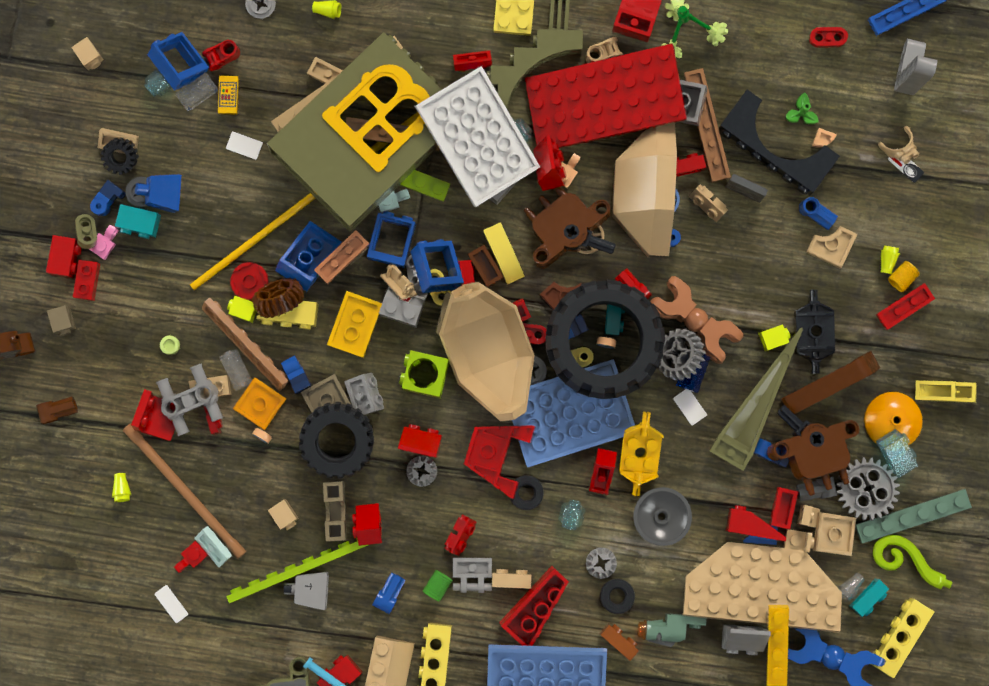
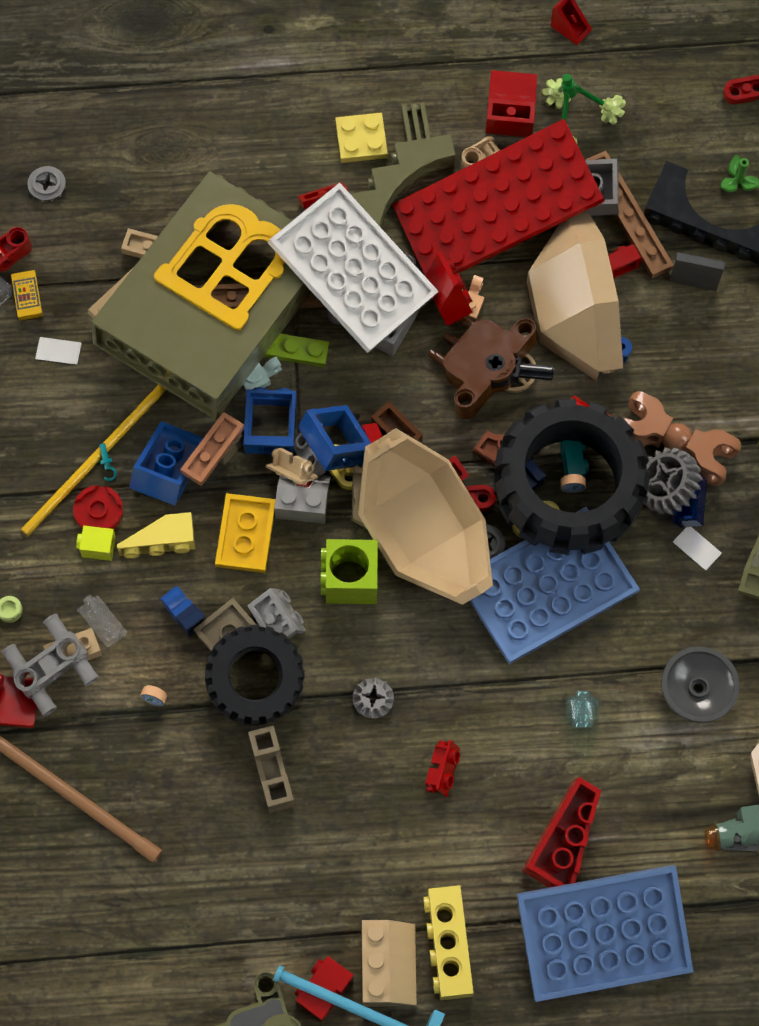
camera: 15 degrees left, 15 degrees down
white sticker [155,585,188,623] -> none
red plate [174,541,209,573] -> none
light aqua plate [195,526,232,567] -> none
medium nougat plate [202,298,288,392] -> none
red plate [203,406,223,435] -> none
lime plate [226,538,367,603] -> none
light orange tile [233,377,287,430] -> none
reddish brown gear [252,278,304,318] -> none
tan brick [268,499,299,530] -> none
light grey torso [284,572,329,610] -> none
neon yellow cone [312,0,341,19] -> none
red brick [352,503,382,546] -> none
blue piece [372,572,406,614] -> none
red slope [398,424,442,458] -> none
bright green piece [422,570,452,602] -> none
light grey plate [453,558,492,593] -> none
red wing [464,425,536,499] -> none
light yellow slope [483,222,525,285] -> none
tan piece [492,569,531,589] -> none
black tyre [510,475,544,510] -> none
light grey gear [586,548,617,579] -> none
red slope [589,448,617,495] -> none
dark orange piece [599,623,639,661] -> none
black tyre [600,579,635,614] -> none
yellow plate [619,412,664,496] -> none
tan hinge [689,184,728,222] -> none
none -> teal hand [99,443,117,481]

